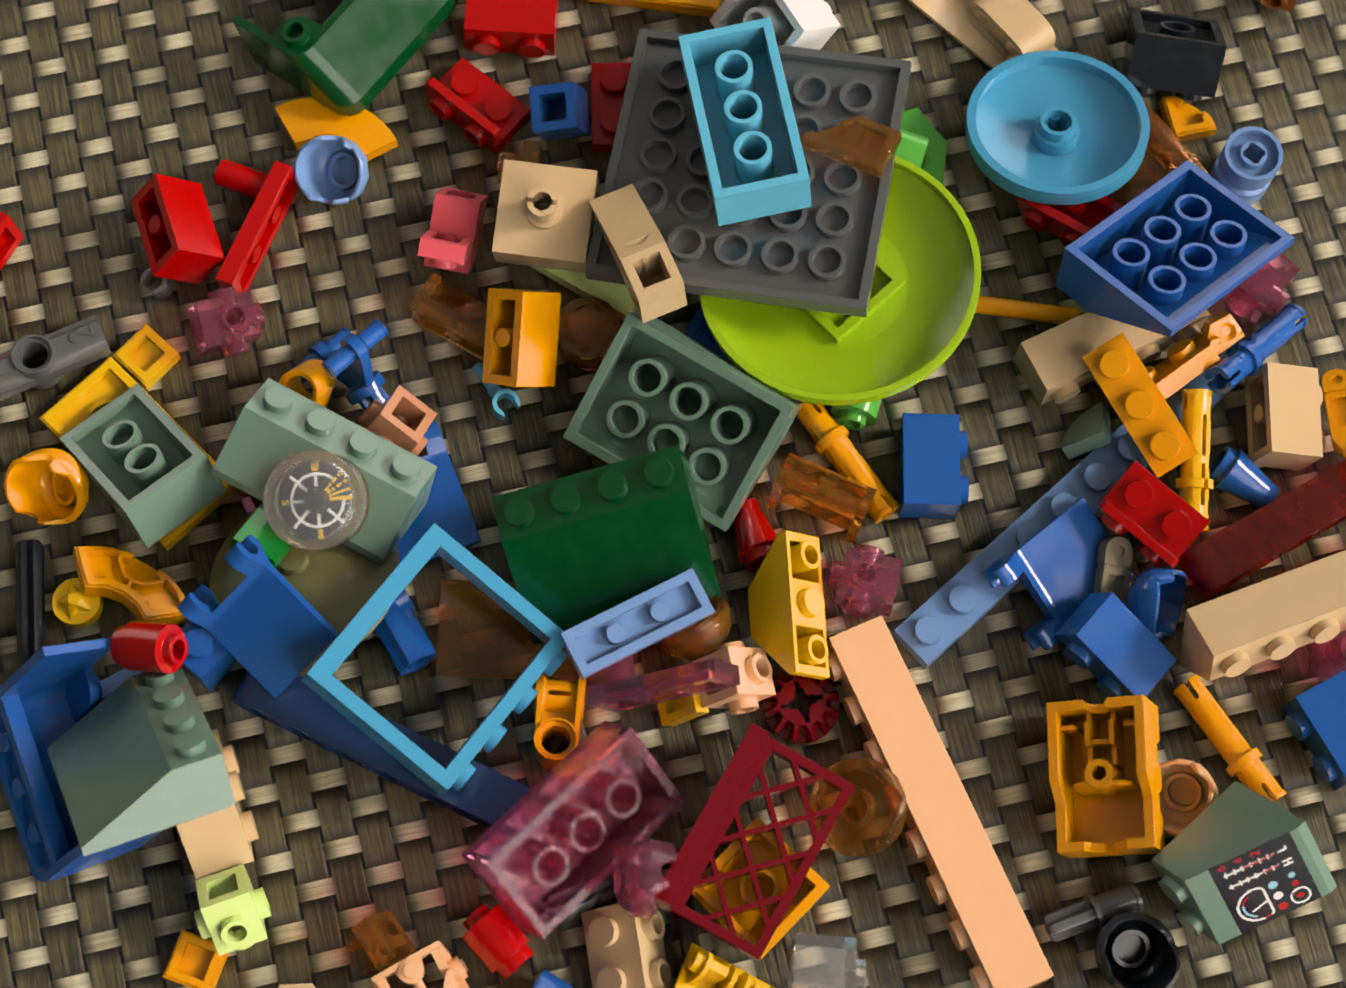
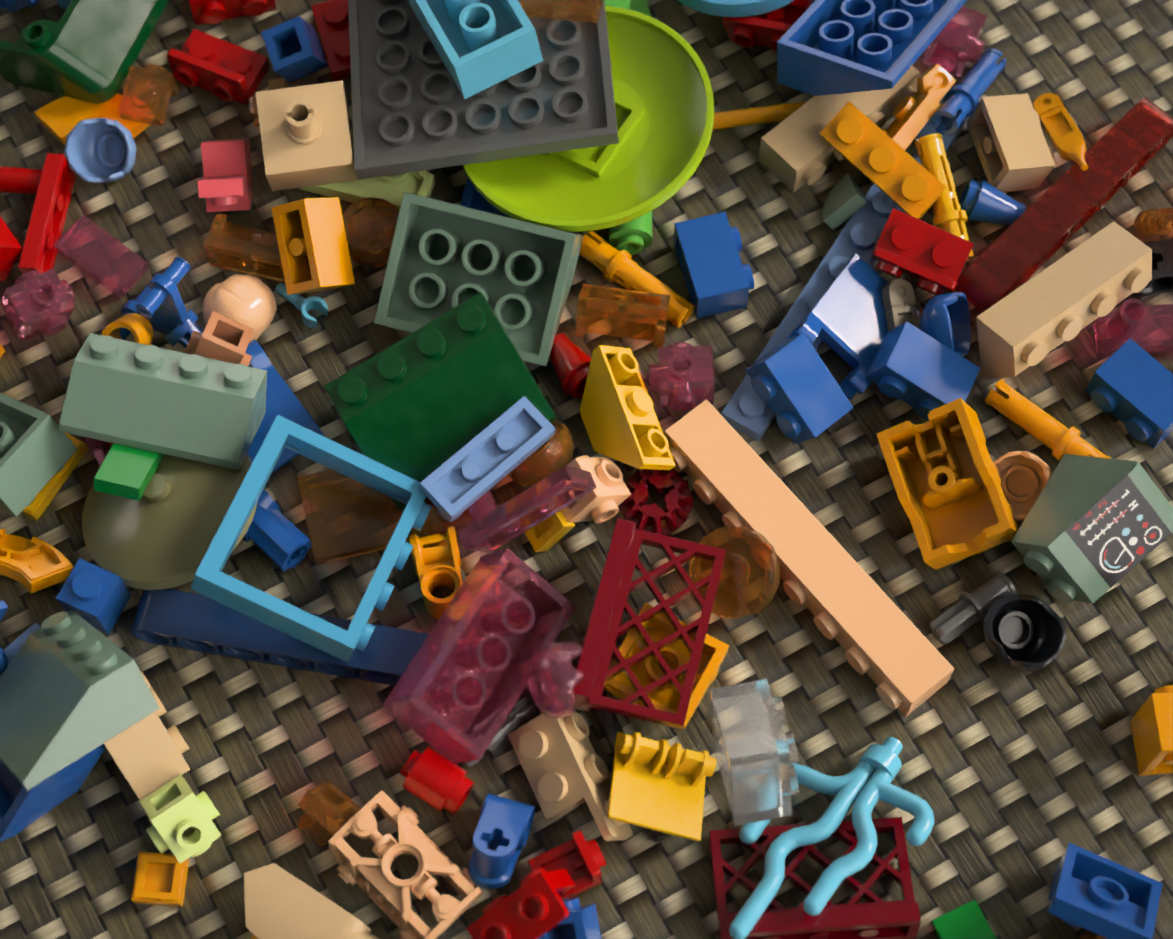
camera: 10 degrees left, 5 degrees down
red brick [110,621,188,674] -> none
blue flag [177,534,339,698] -> none
clear piece [263,450,370,550] -> none
tan slope [589,183,687,323] -> none
none -> clear pink tile [54,215,150,299]
none -> clear orange bracket [118,64,179,126]
none -> light nougat hair [202,274,277,343]
none -> blue brick [745,333,854,444]

